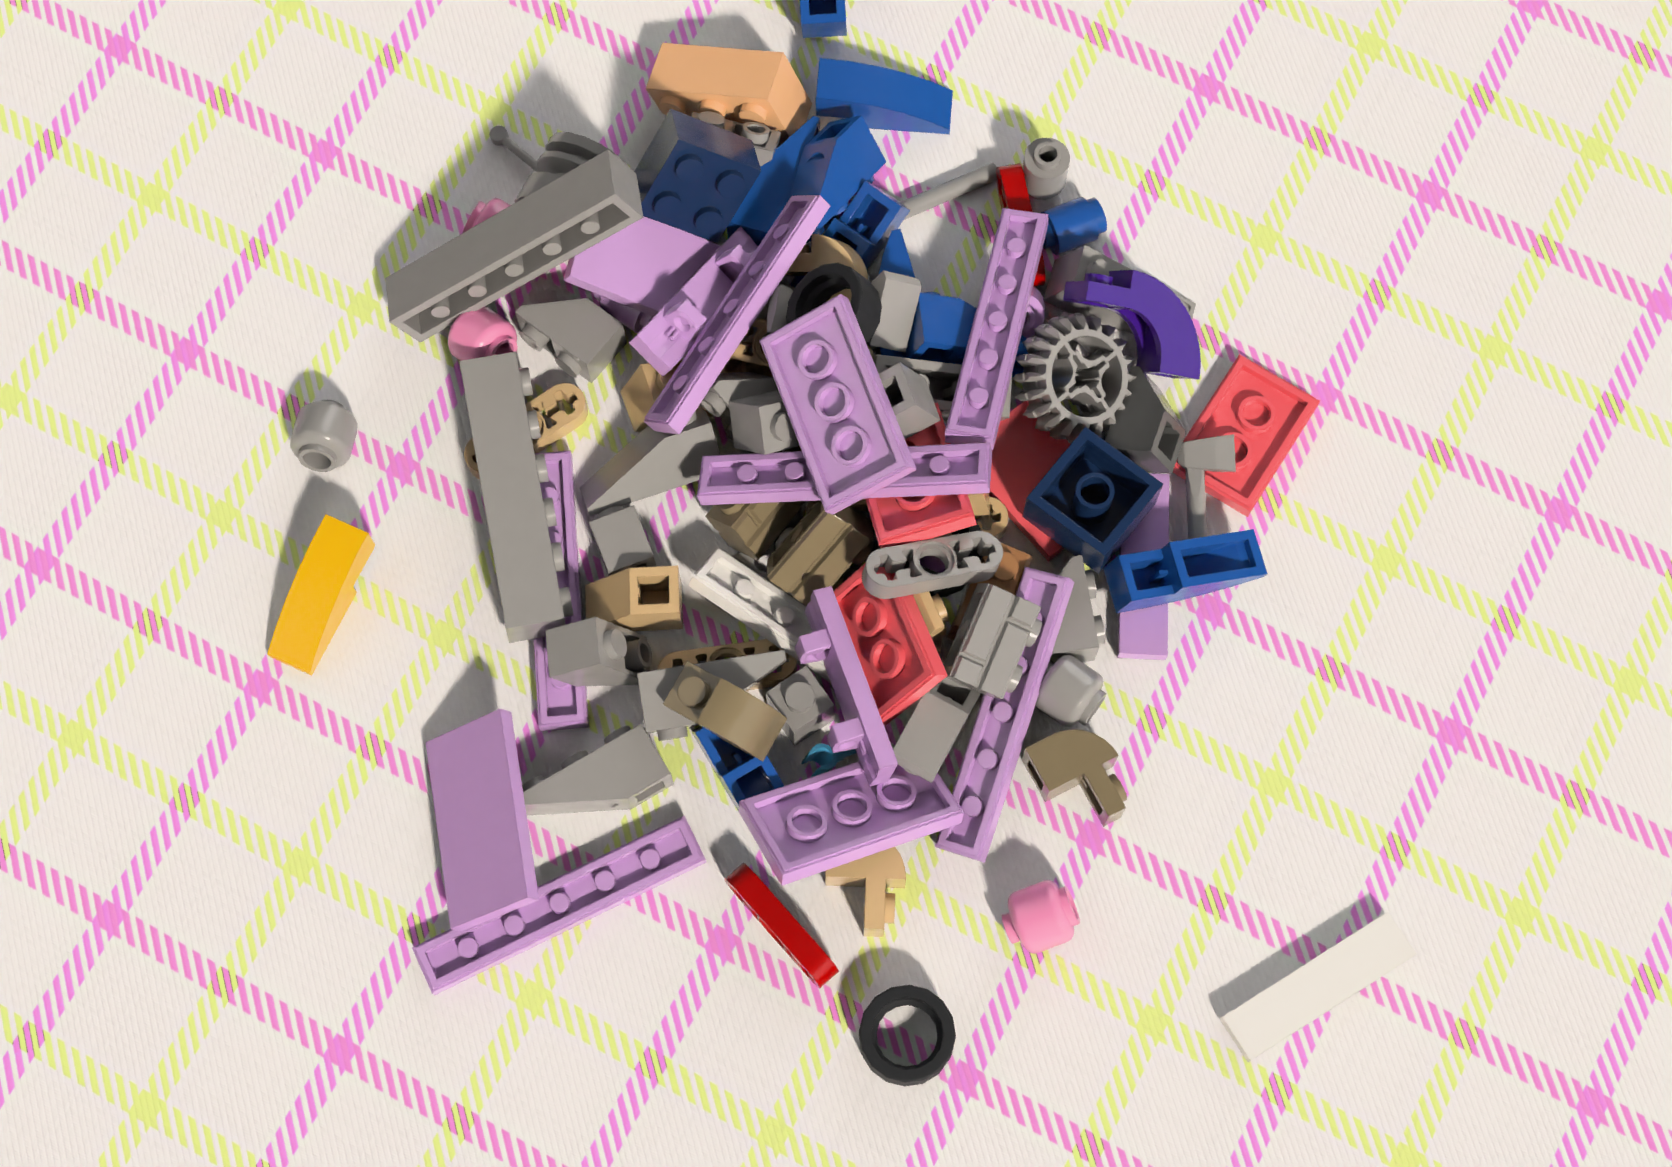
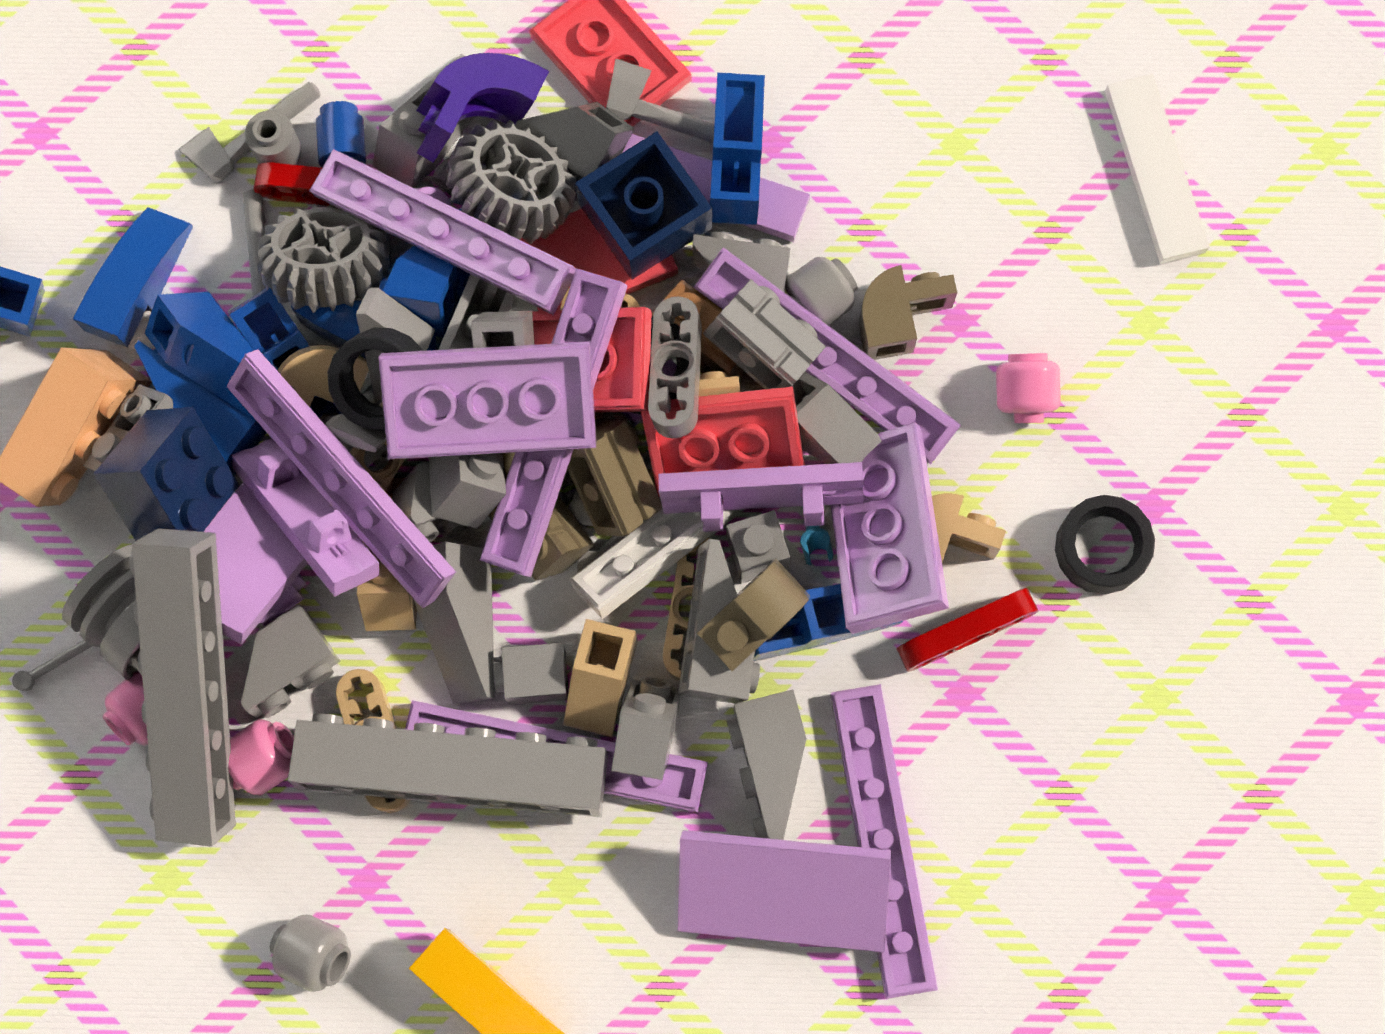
camera: 70 degrees left, 5 degrees up
none -> light grey piece [179,82,321,182]
none -> light grey gear [256,204,390,313]

